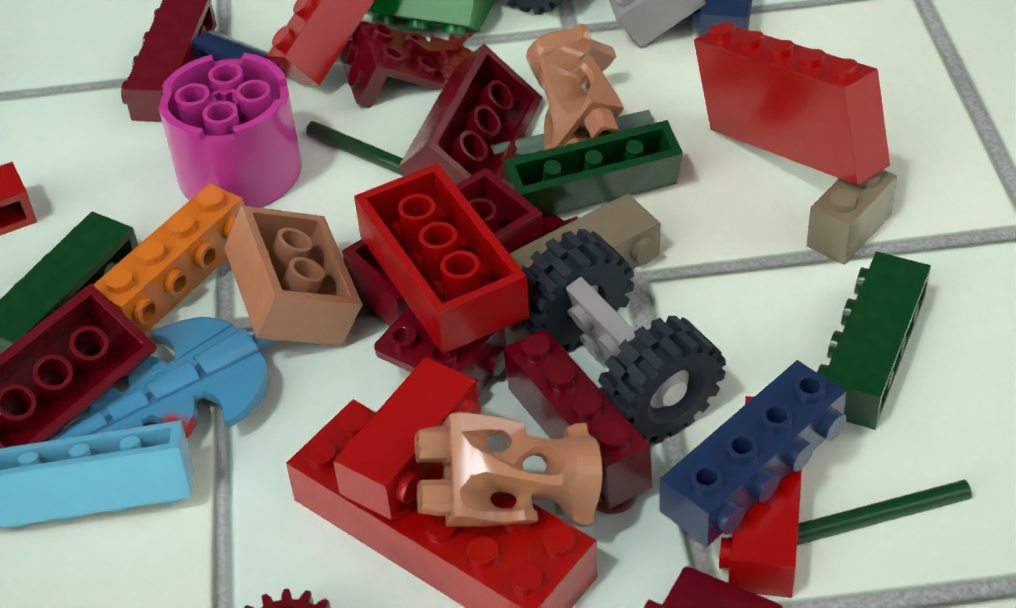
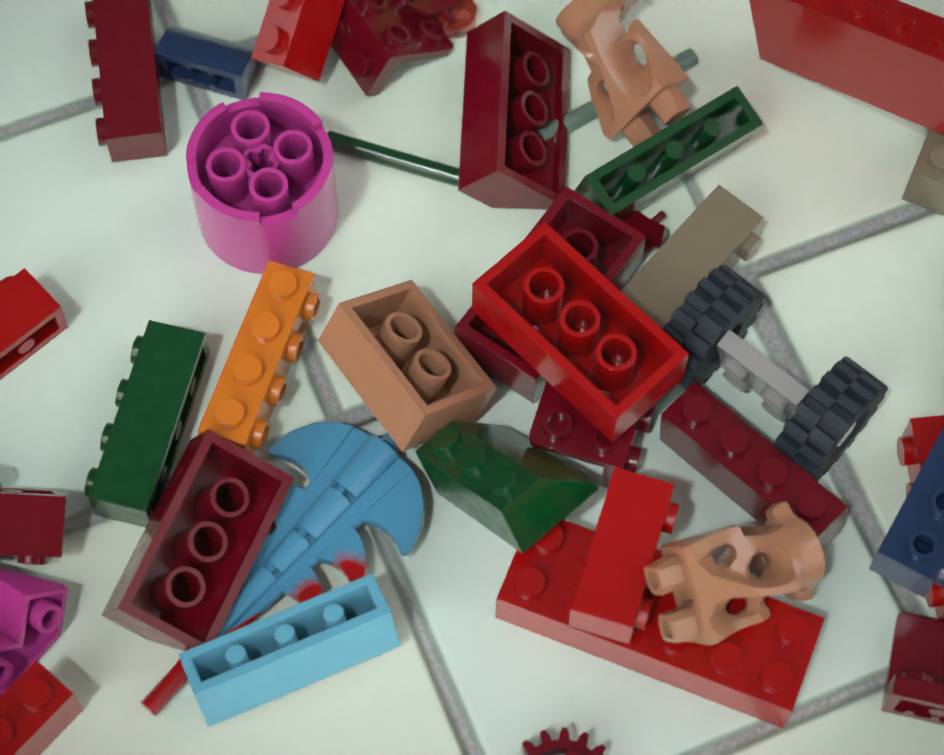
camera: 20 degrees left, 20 degrees up
none -> dark green slope [415,421,599,554]

